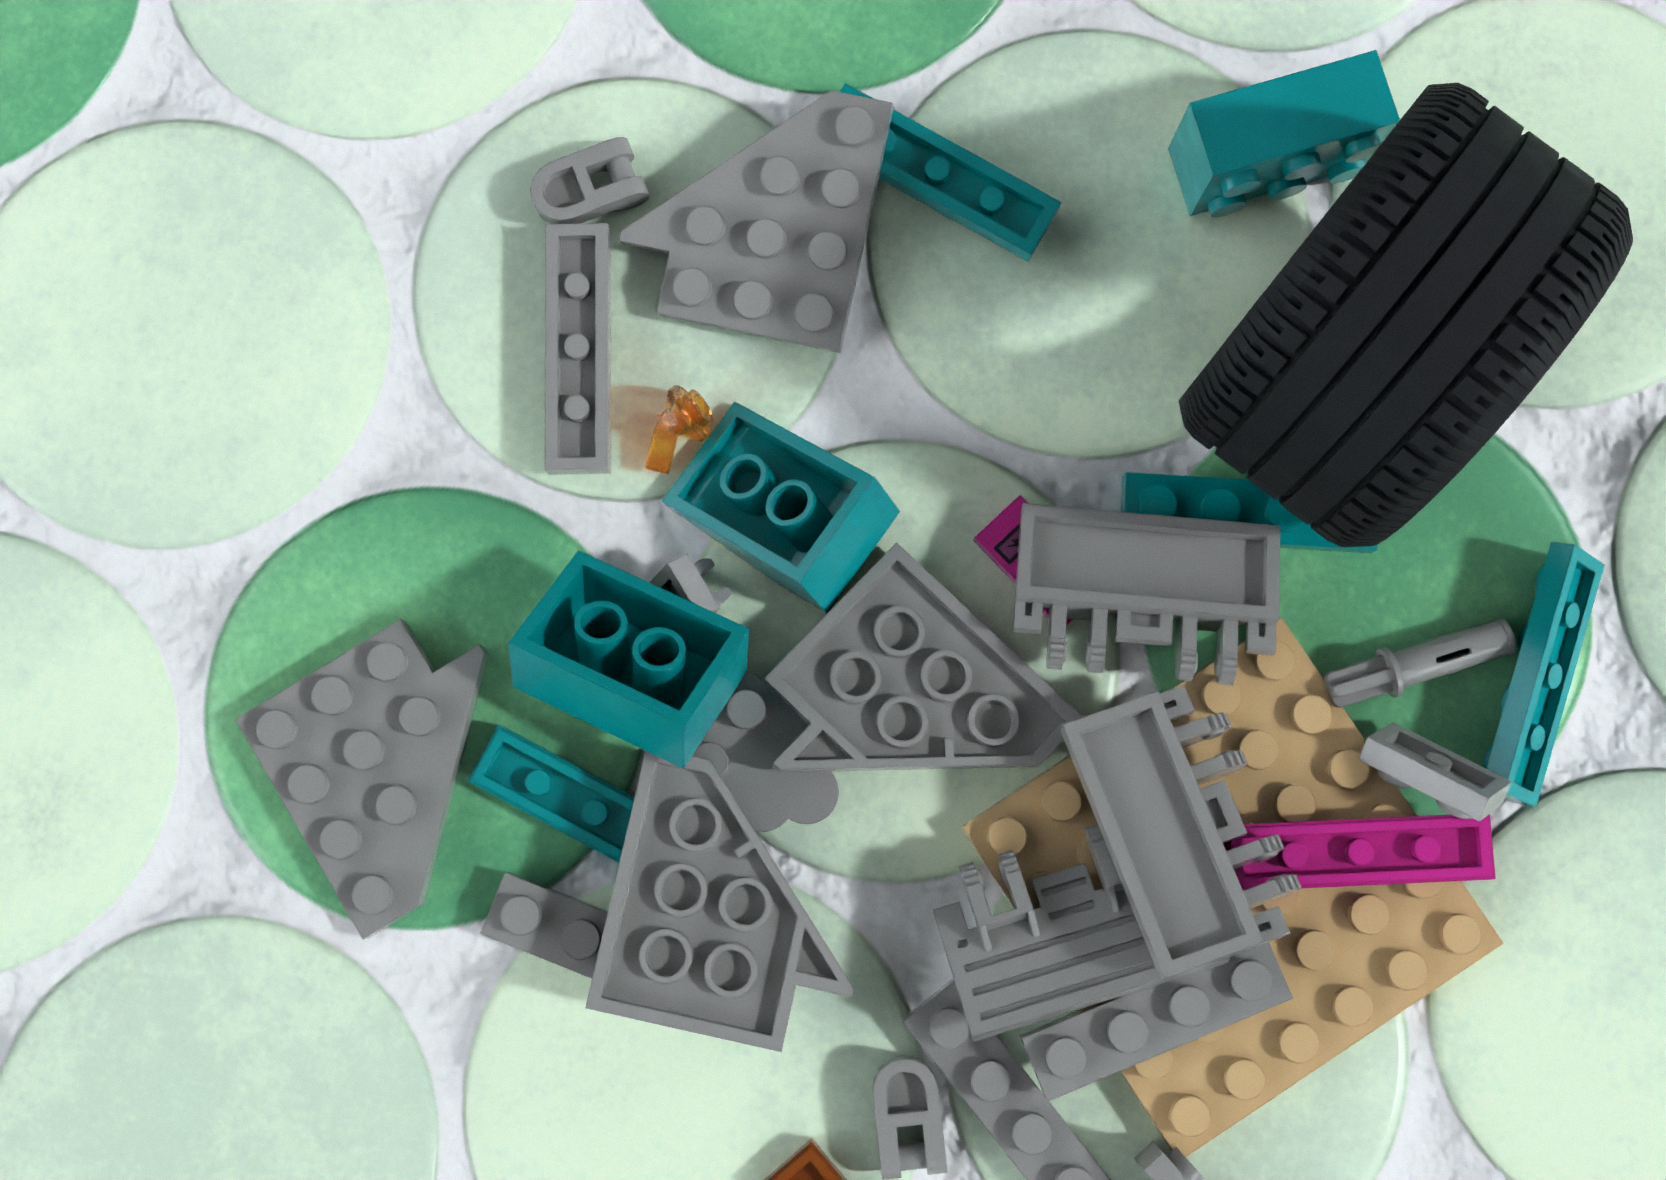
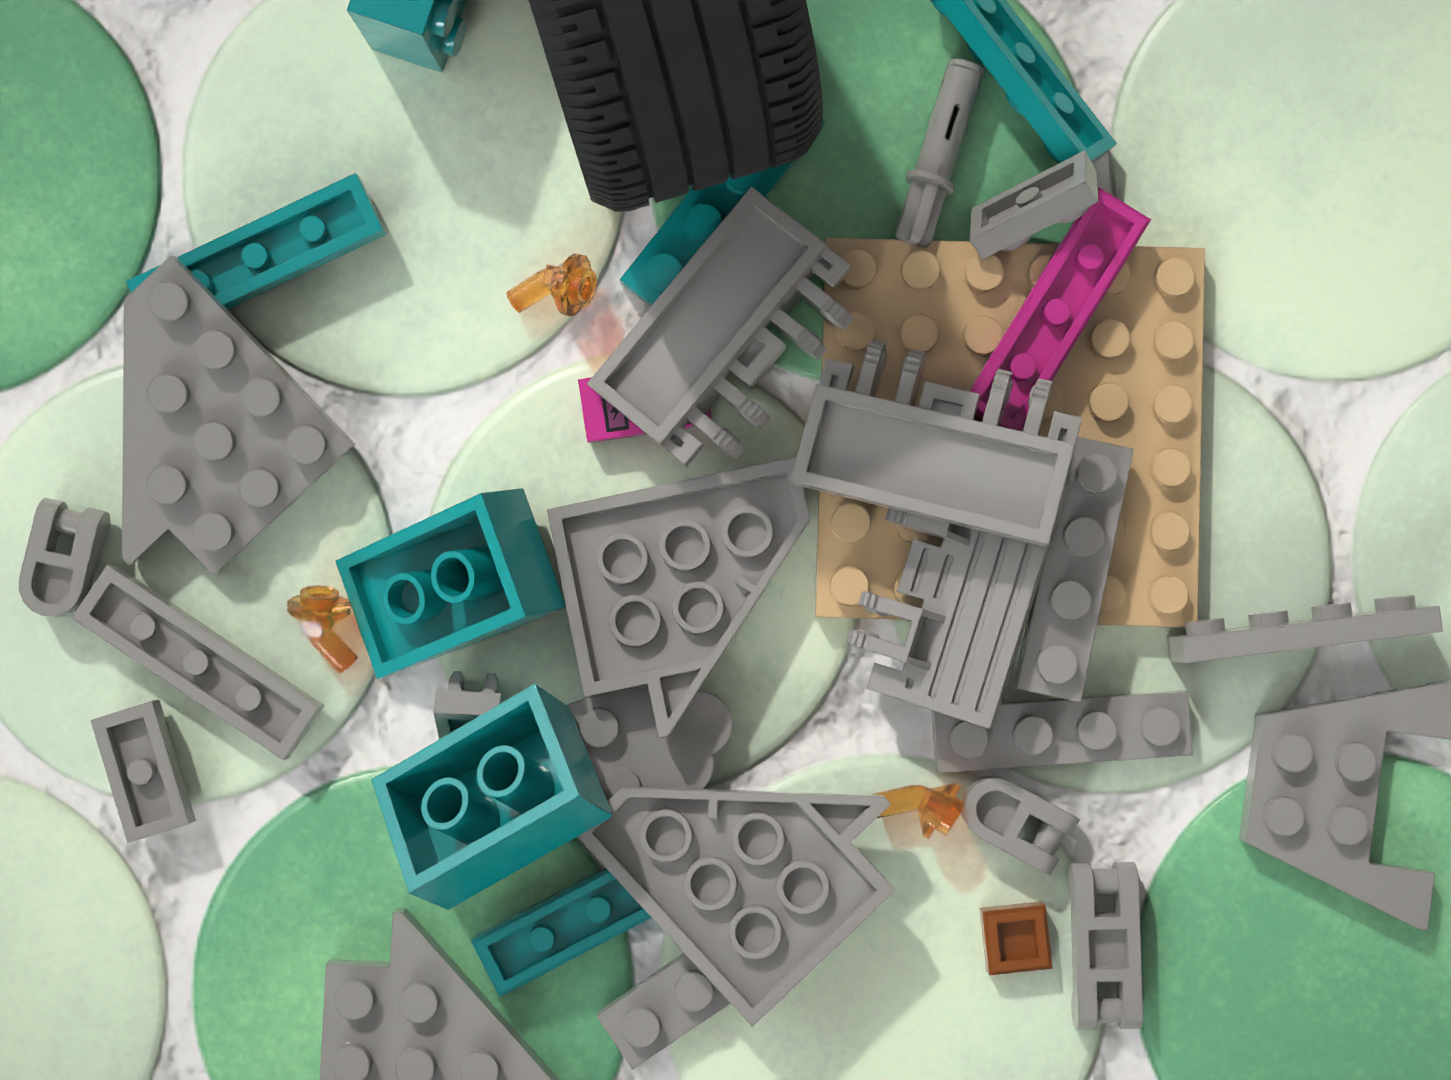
camera: 60 degrees left, 5 degrees up
none -> light grey plate [90,700,196,843]
none -> clear orange plate [506,253,597,317]
none -> clear orange plate [872,783,966,840]

